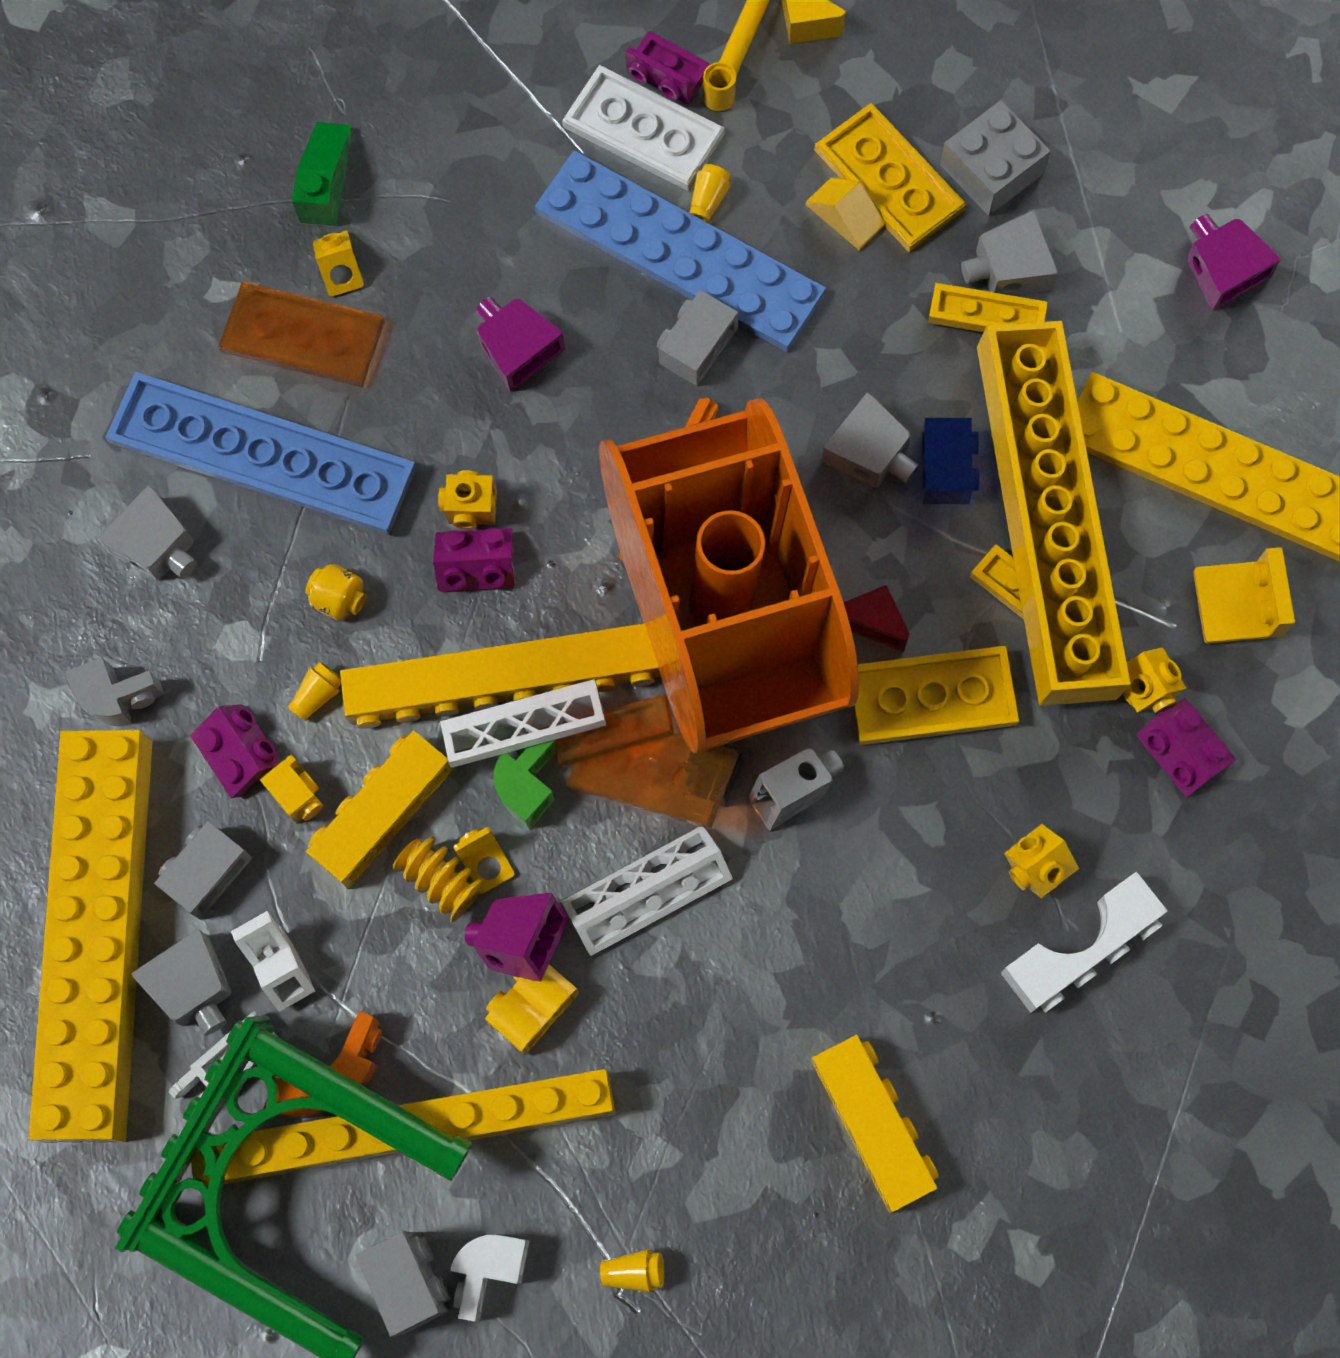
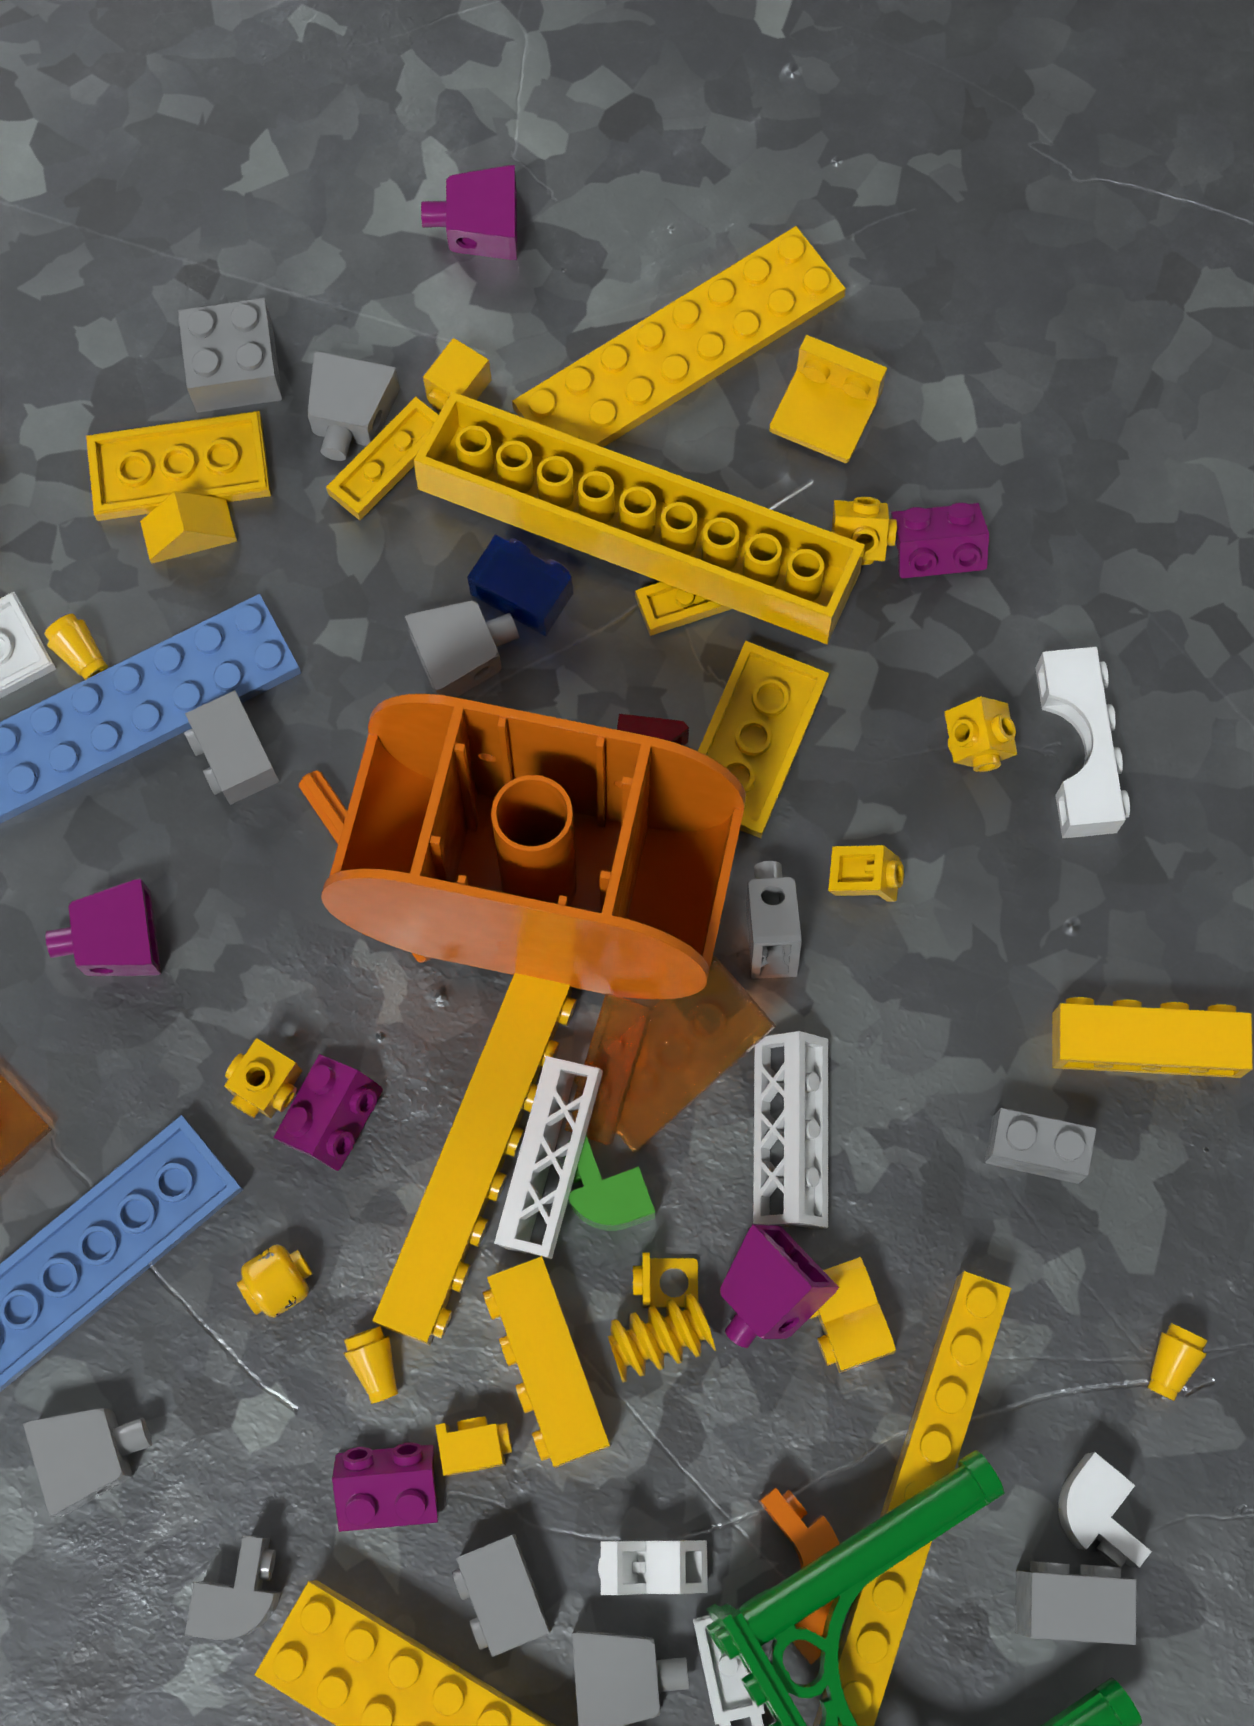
camera: 65 degrees left, 0 degrees up
none -> yellow brick [423,338,492,412]
none -> yellow bracket [828,845,904,902]
none -> light grey brick [984,1108,1097,1184]

